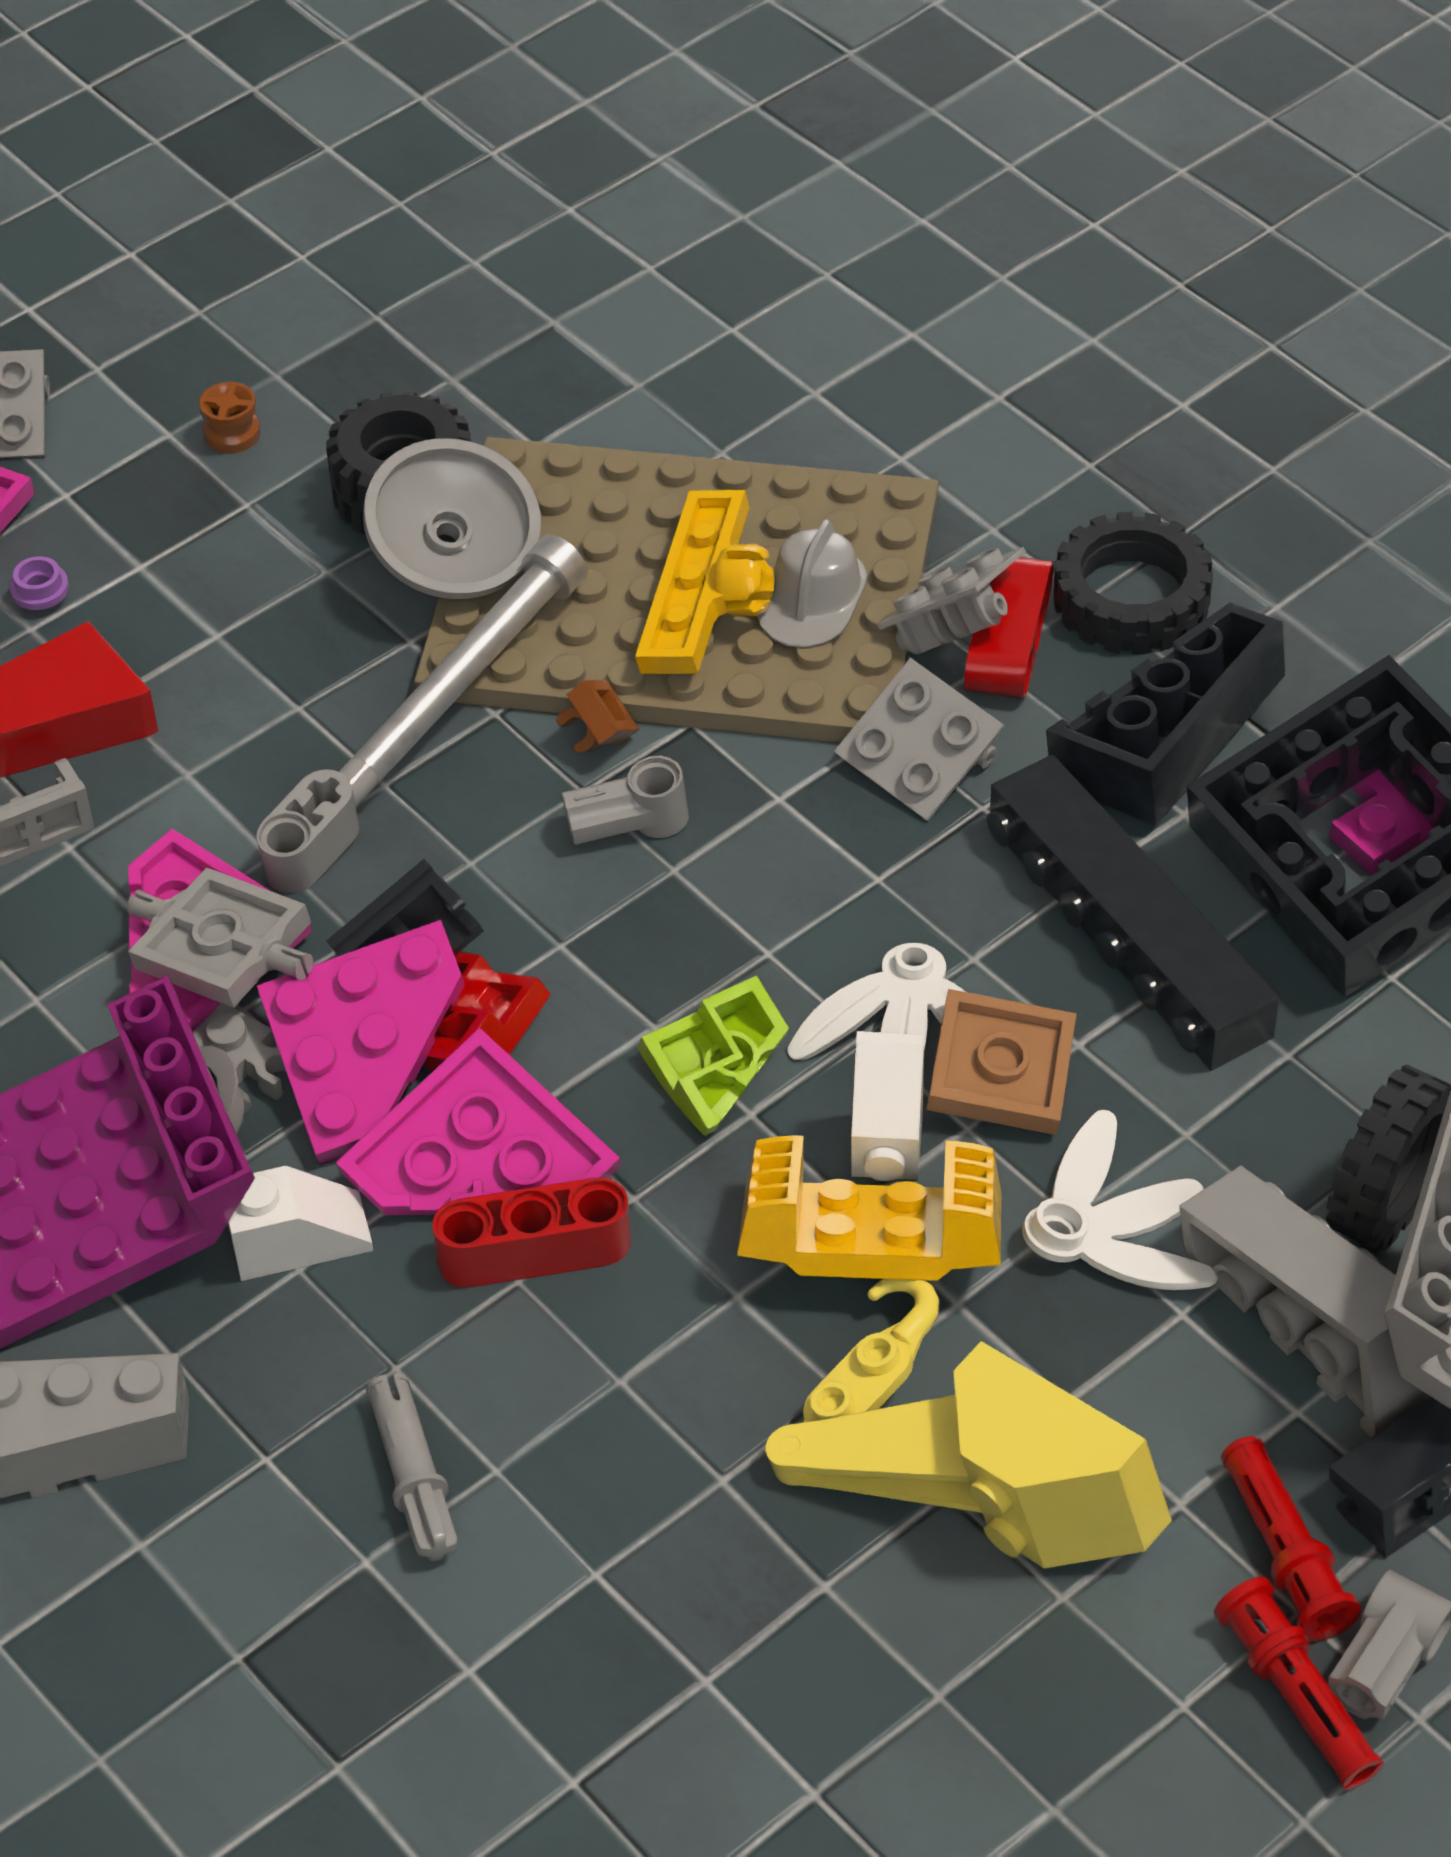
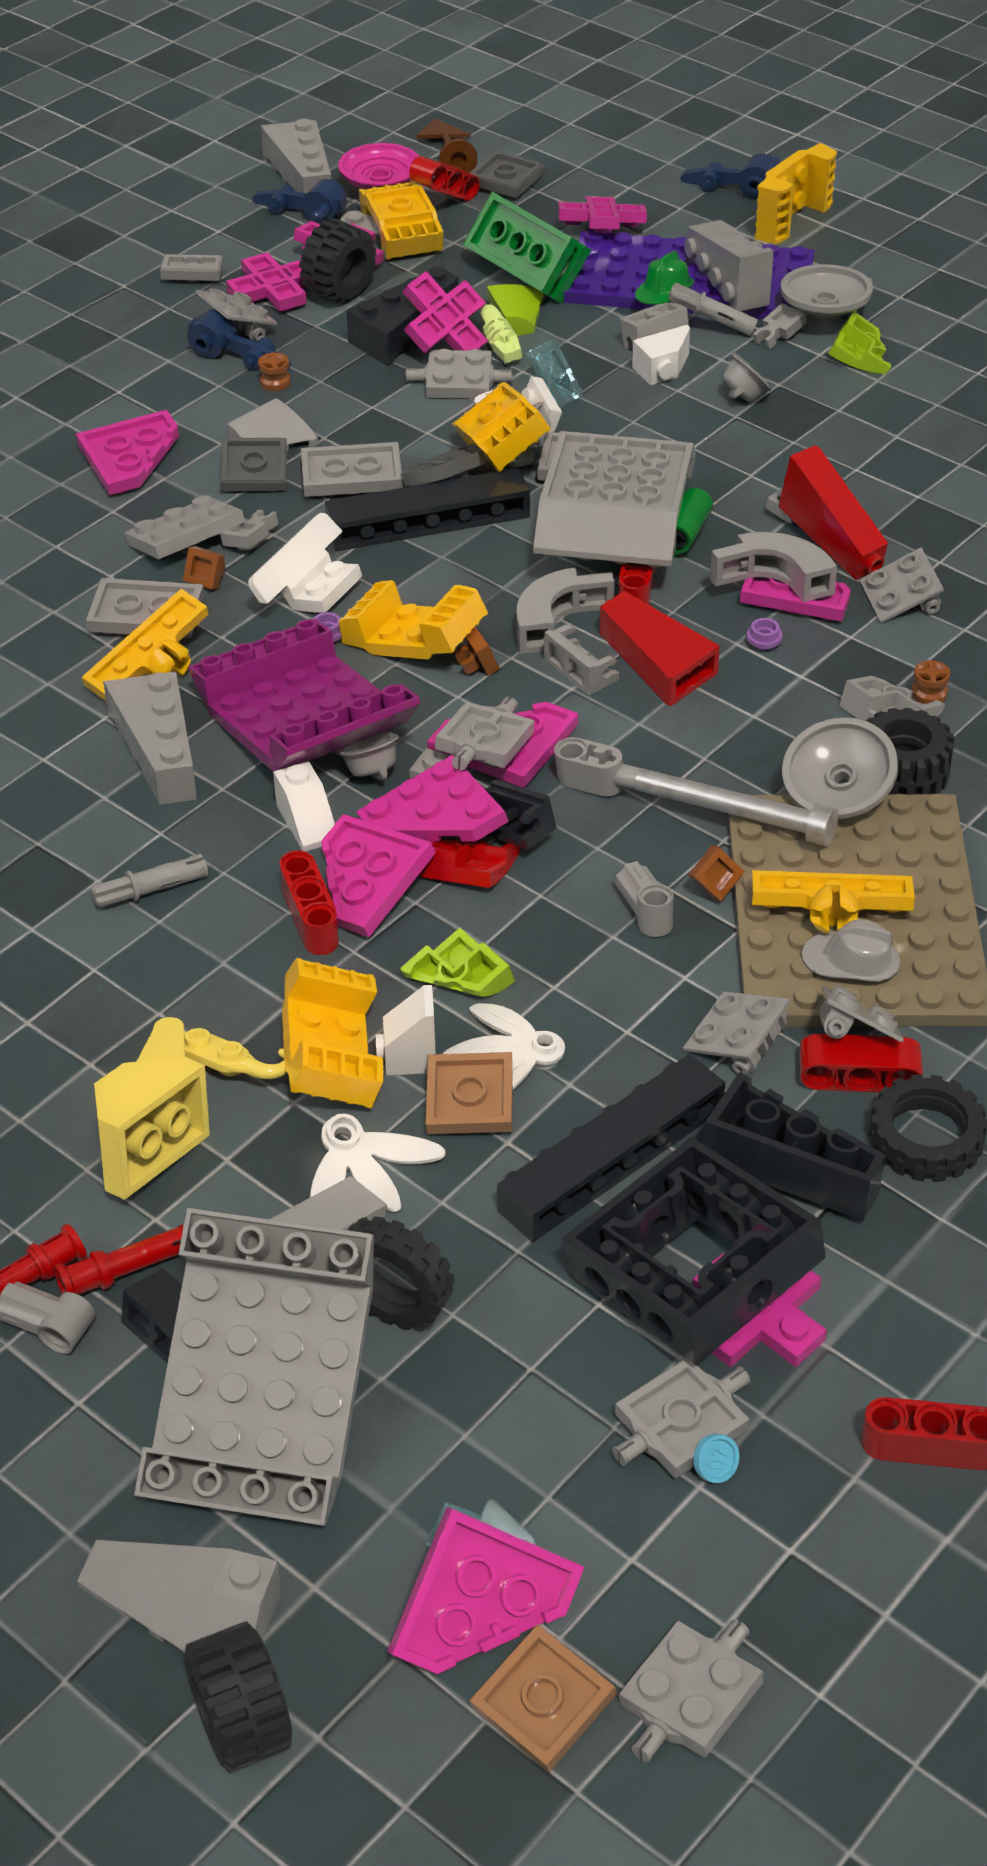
camera: 80 degrees right, 5 degrees down
none -> light grey slope [839,676,945,721]

